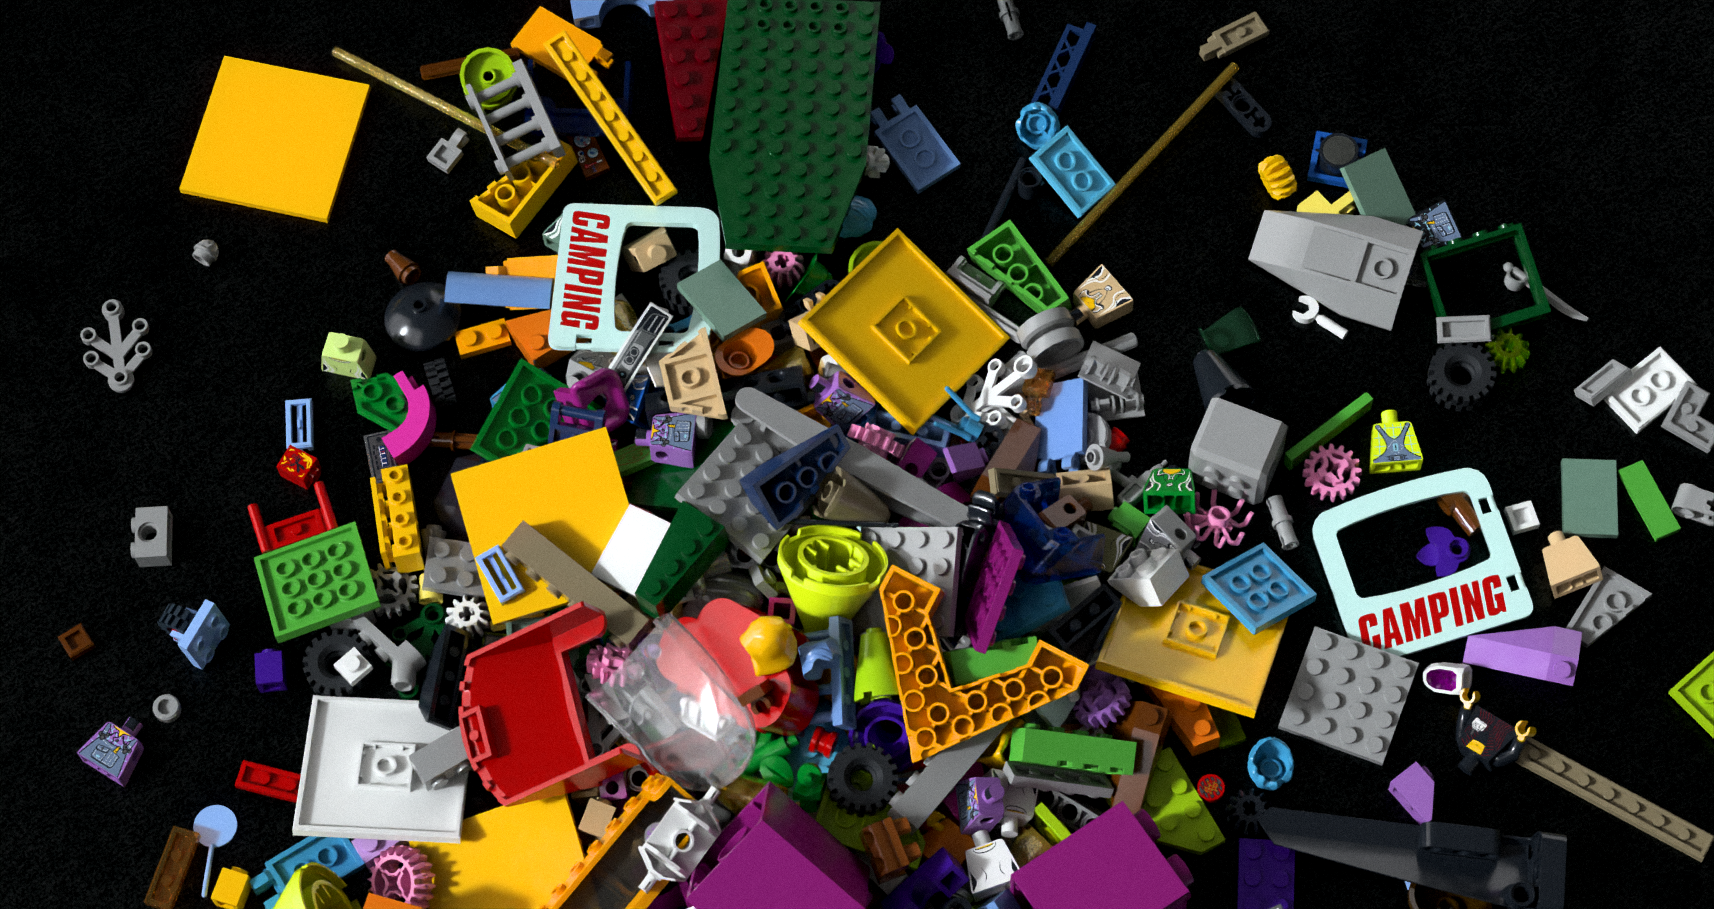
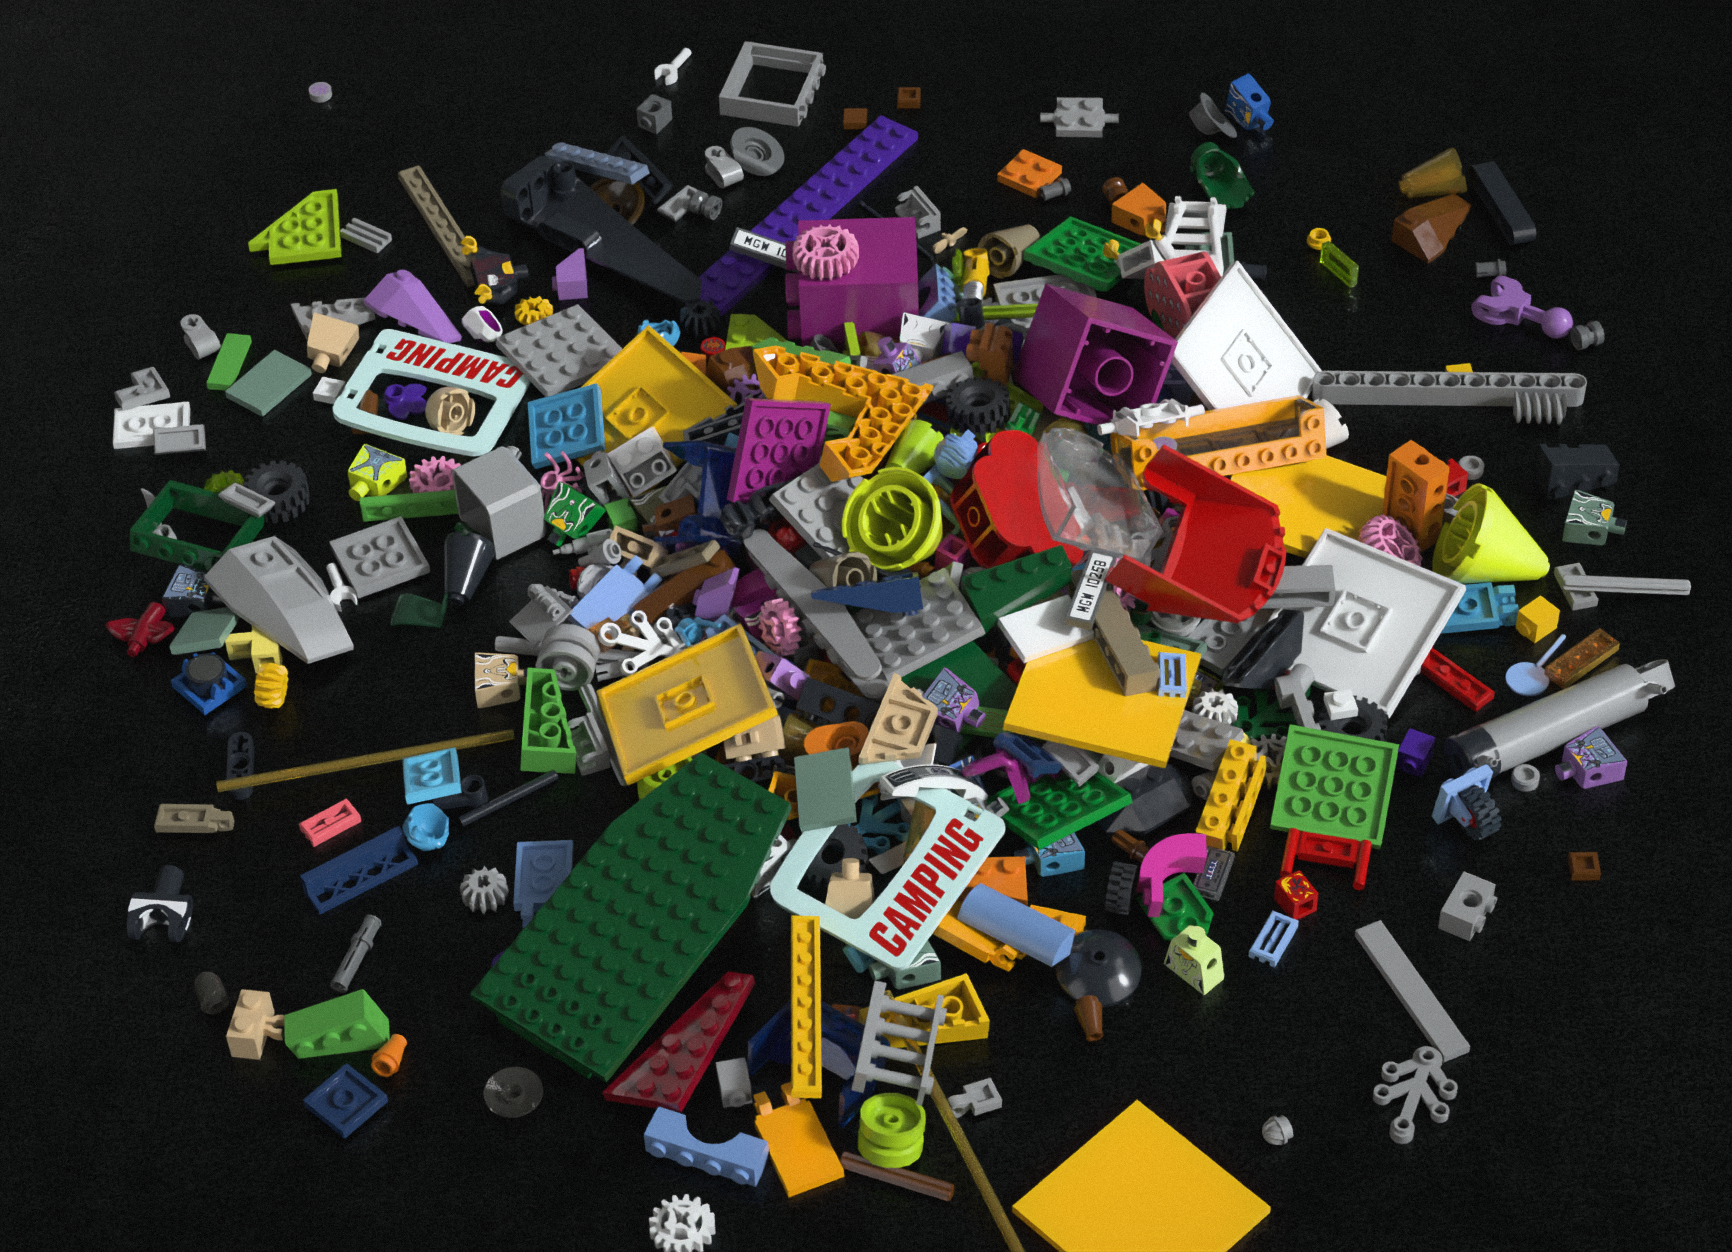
camera: 150 degrees left, 20 degrees down
reddish brown tile [737,678,774,715] -> none
yellow piece [739,616,797,677] -> none
none -> dark red plant [105,602,175,657]
none -> coral tile [299,798,361,847]
none -> light grey plate [330,516,430,598]
none -> light grey tile [340,218,392,253]
none -> tan cylinder [425,386,475,435]
none -> light grey gear [460,866,508,914]
none -> yellow gear [514,296,553,325]
none -> light grey brick [716,1057,752,1108]
none -> bright pink gear [792,224,859,281]
none -> tile [1065,551,1117,630]
none -> light grey tile [1355,920,1470,1062]
none -> light grey piece [1444,659,1675,779]

